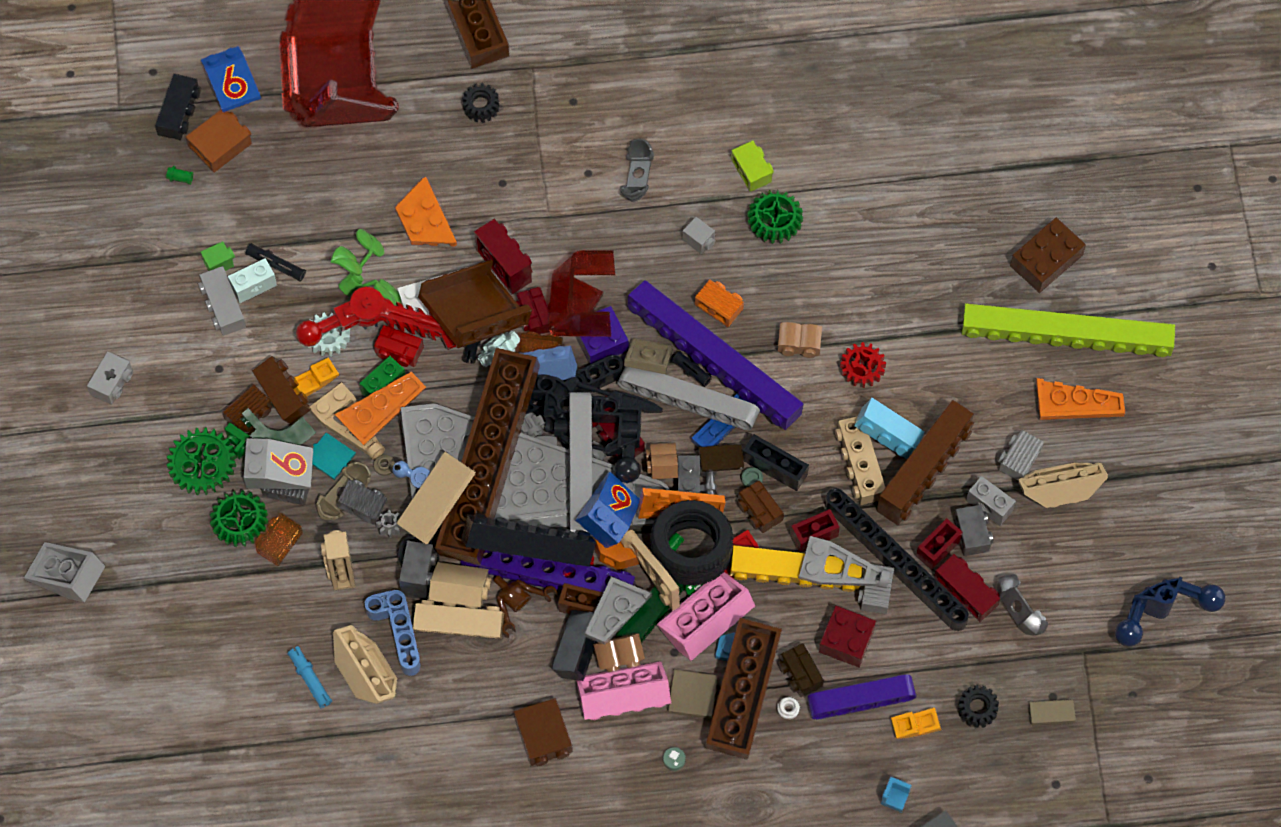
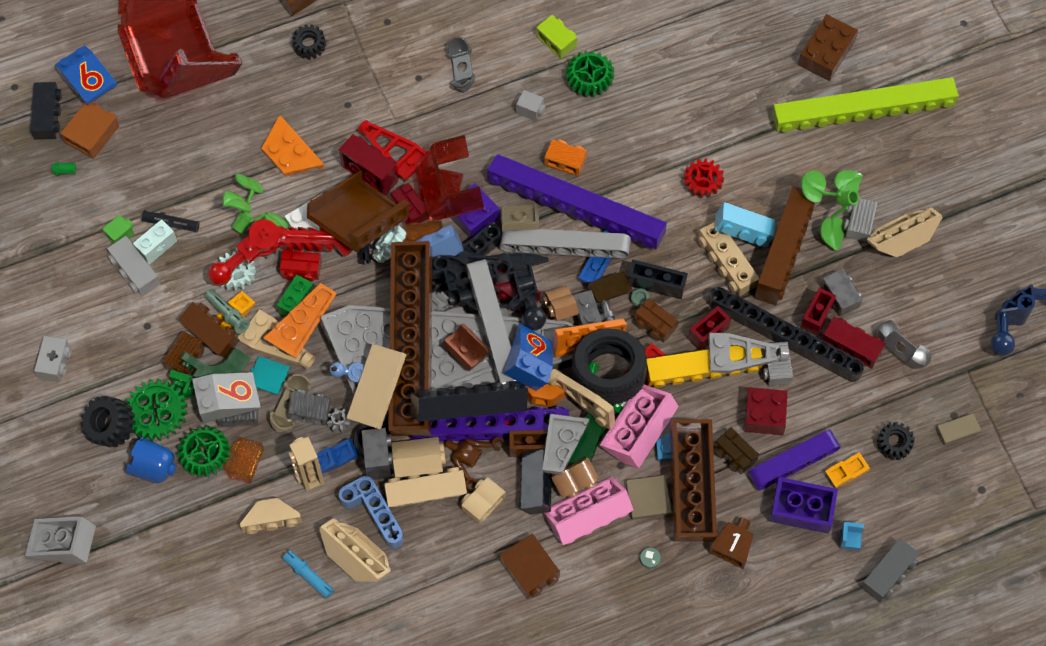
camera: 15 degrees left, 0 degrees up
dark tan plate [374,455,395,476] -> none
black pin [672,351,712,387] -> none
white plate [777,697,800,719] -> none
medium nougat brick [778,322,822,358] -> none
light grey brick [966,476,1016,526] -> none
orange wing [1036,378,1125,420] -> none
none -> black tyre [81,396,136,447]
none -> blue cylinder [126,437,177,484]
none -> sand green pin [205,289,250,334]
none -> tan slope [240,498,302,534]
none -> blue slope [316,439,359,474]
none -> red plate [358,120,430,182]
none -> copper bracket [442,324,490,371]
none -> tan brick [461,477,506,525]
none -> reddish brown torso [709,517,754,569]
none -> dark purple brick [770,477,838,534]
none -> bright green plant [801,170,863,251]

